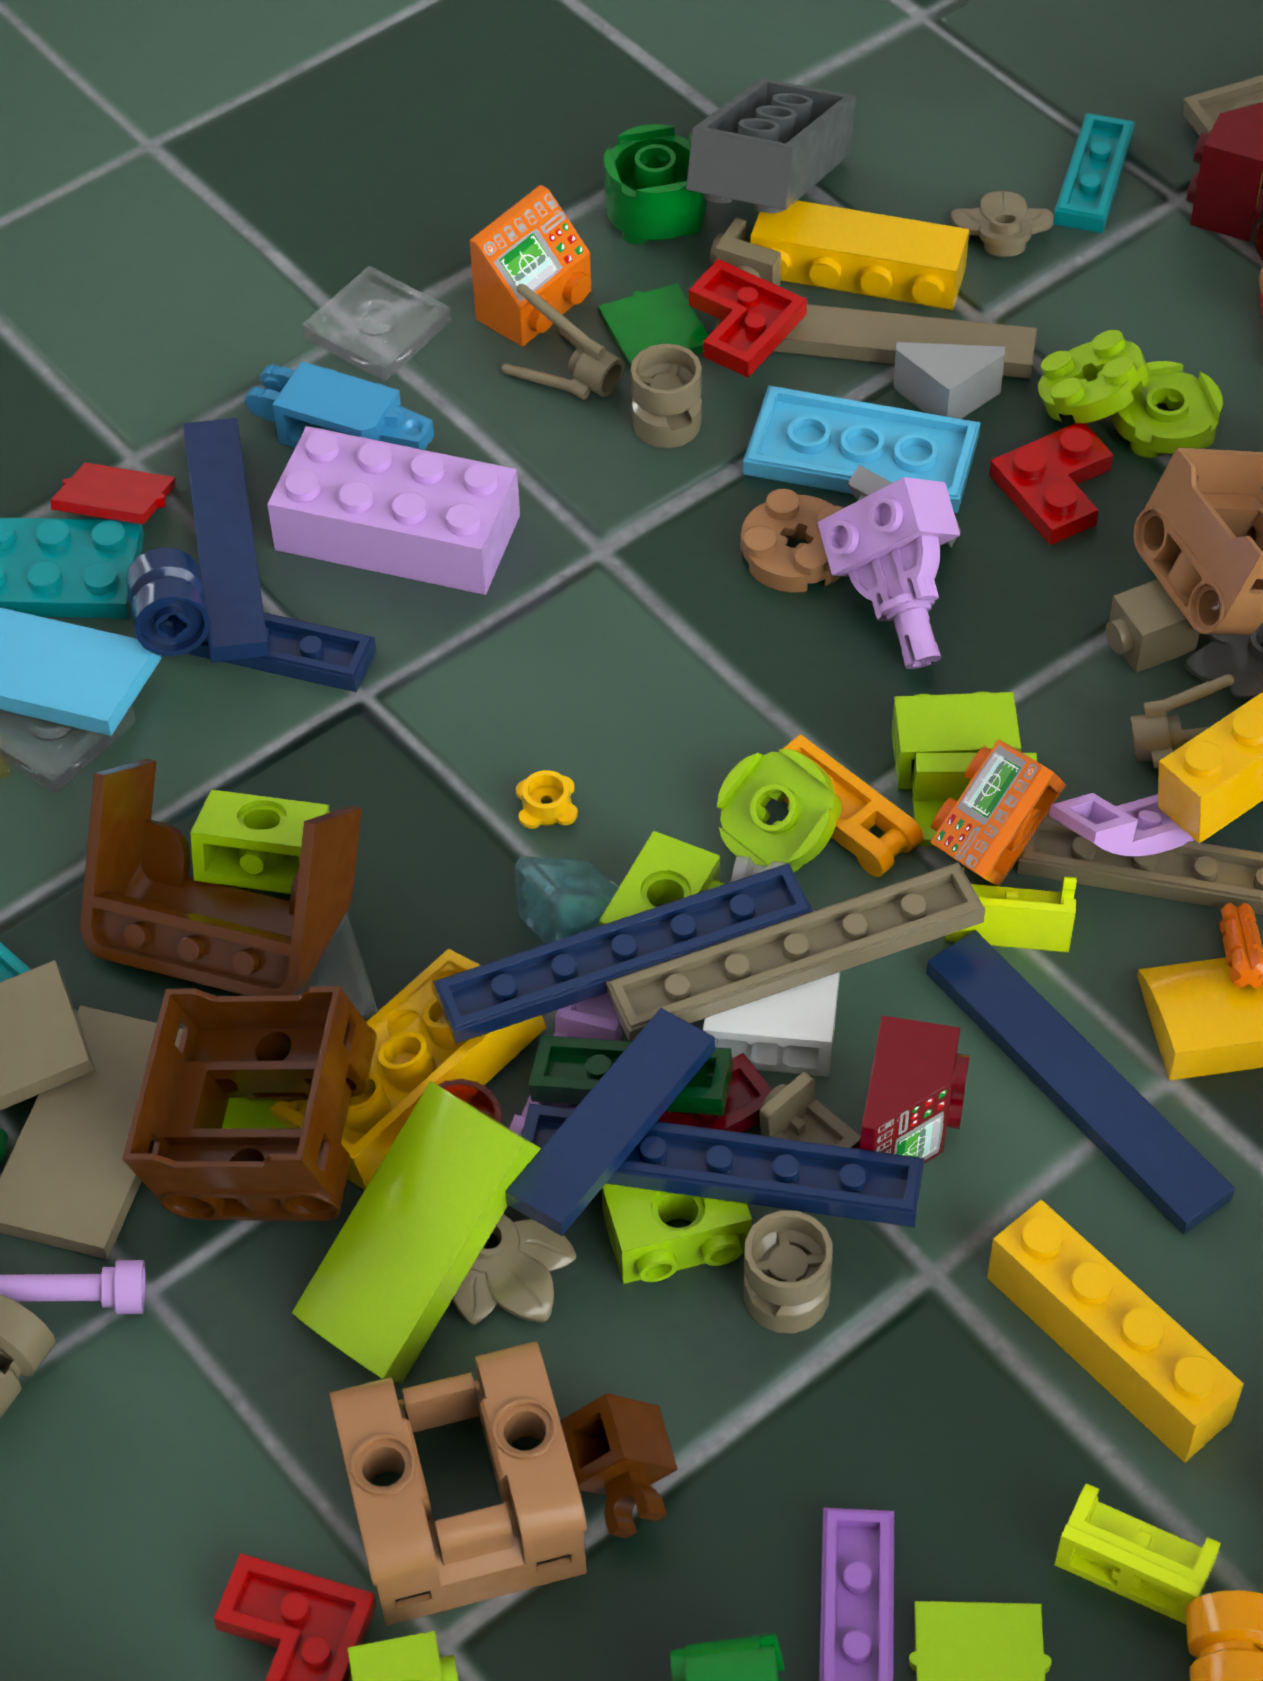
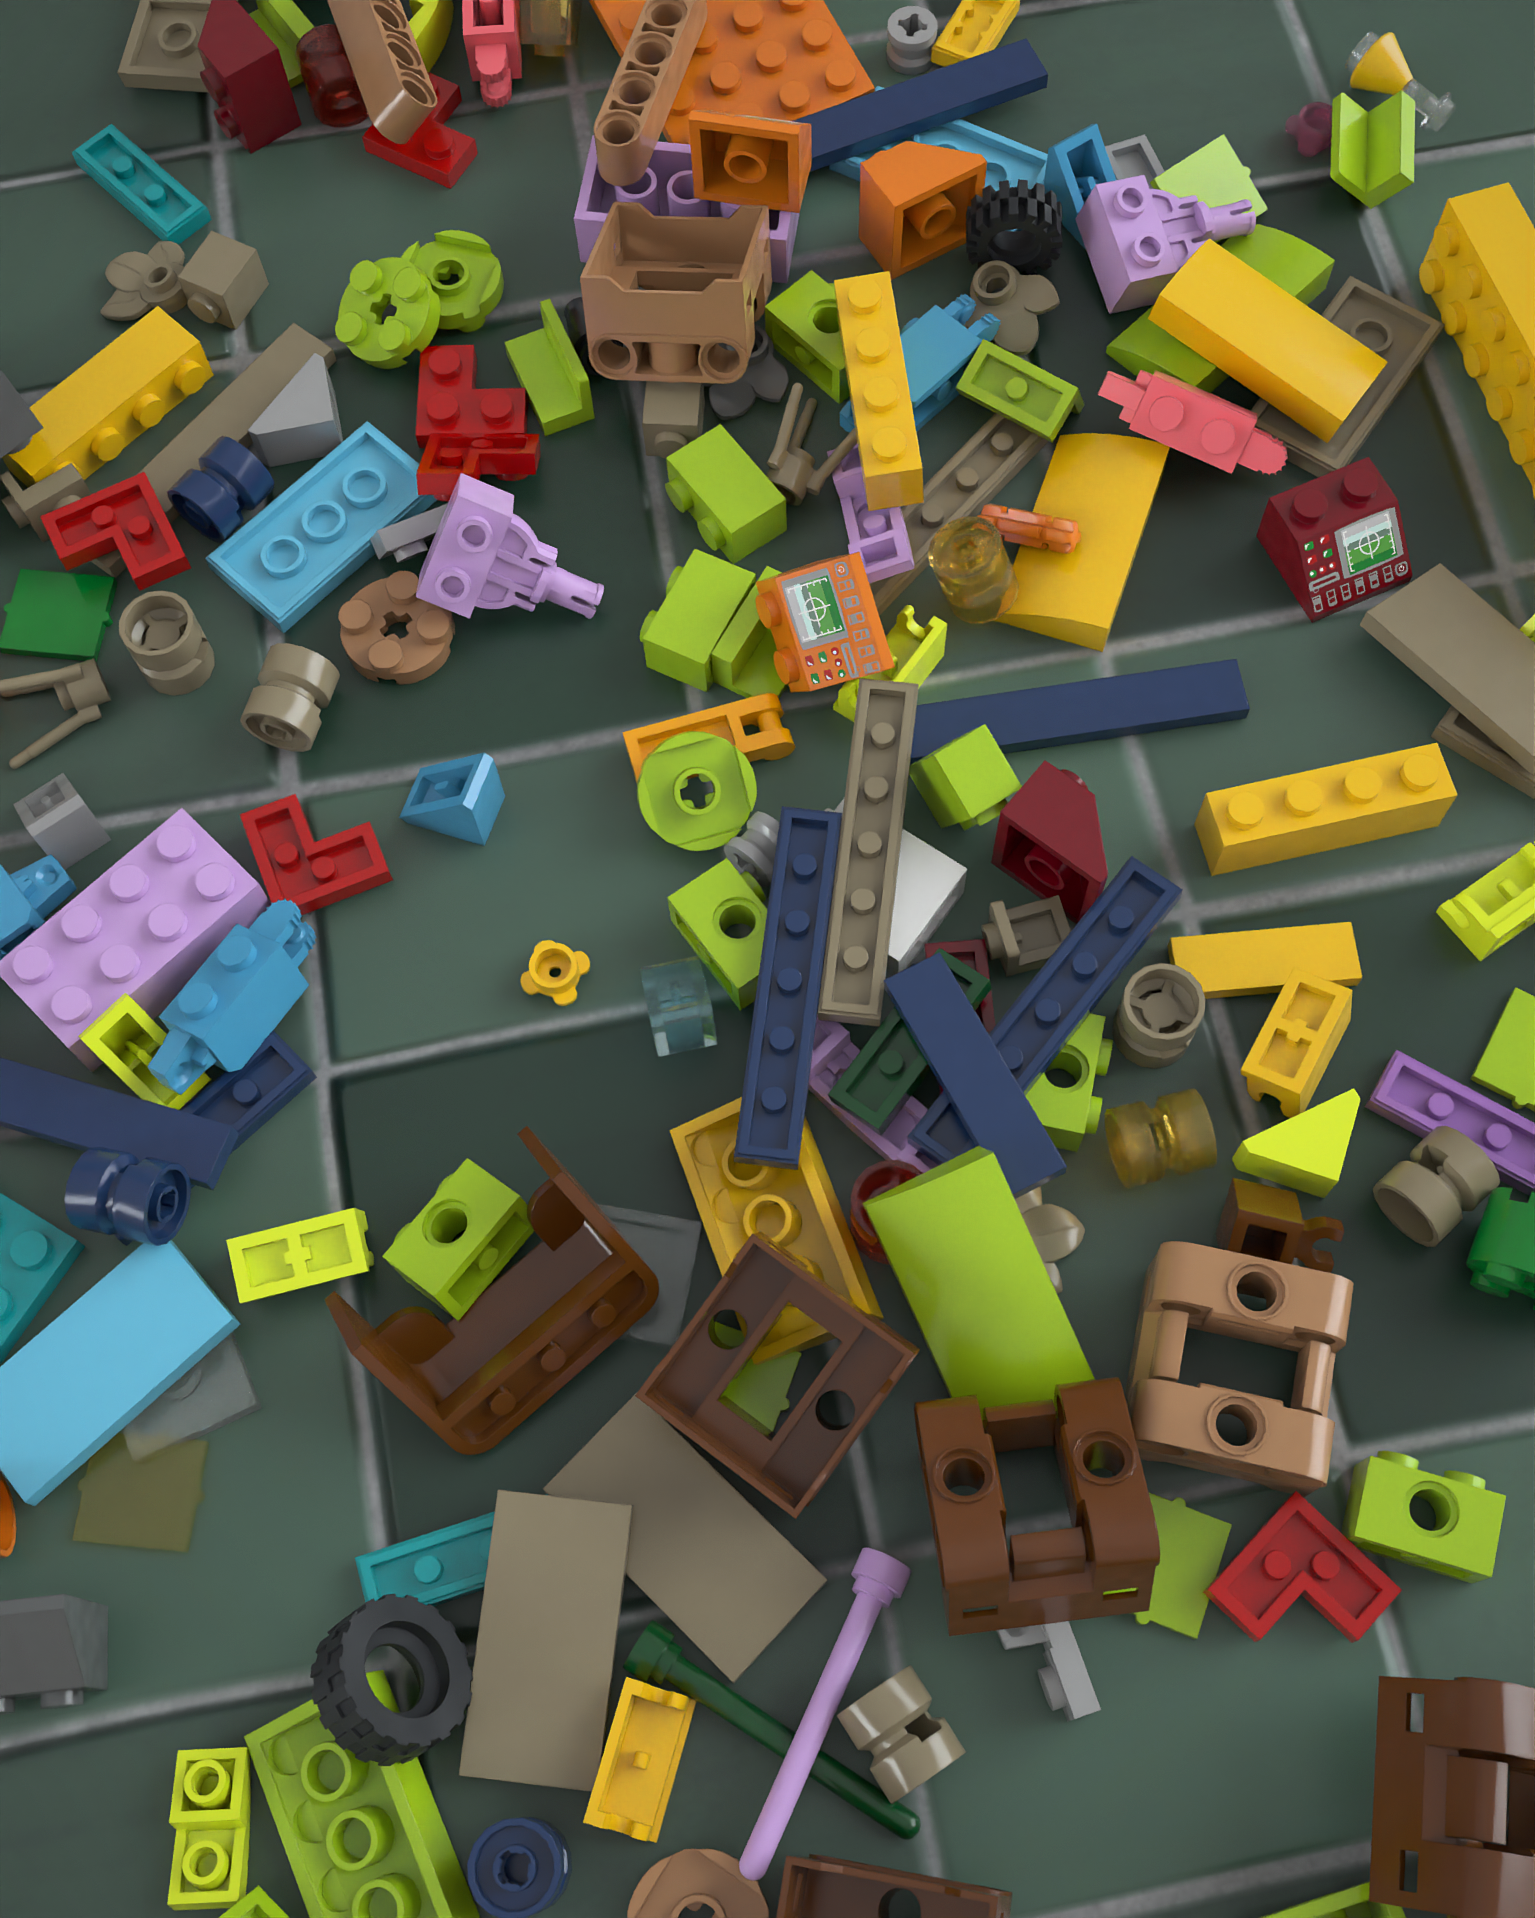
camera: 60 degrees left, 15 degrees up
none -> light grey slope [13,773,111,870]
none -> neon yellow slope [78,993,211,1110]
none -> dark azure hinge [147,898,317,1095]
none -> dark blue wheel [167,436,274,543]
none -> dark tan brick [177,231,269,330]
none -> neon yellow hinge [226,1208,374,1304]
none -> red plate [239,794,393,915]
none -> dark tan wheel [240,643,340,752]
none -> dark azure slope [399,752,505,846]
none -> red plate [416,433,541,502]
none -> lime panel [504,298,595,436]
none -> lime brick [665,424,787,564]
none -> lime brick [909,724,1022,831]
none -> reddish brown piece [914,1377,1160,1636]
none -> clear yellow wheel [928,517,1019,623]
none -> light grey hinge [992,1606,1101,1722]
none -> lime piece [1103,1493,1232,1640]
none -> clear yellow wheel [1104,1088,1217,1189]
none -> yellow tile [1167,922,1362,999]
none -> neon yellow slope [1232,1088,1360,1198]
none -> yellow hinge [1241,967,1353,1118]
none -> dark tan wheel [1373,1126,1500,1247]

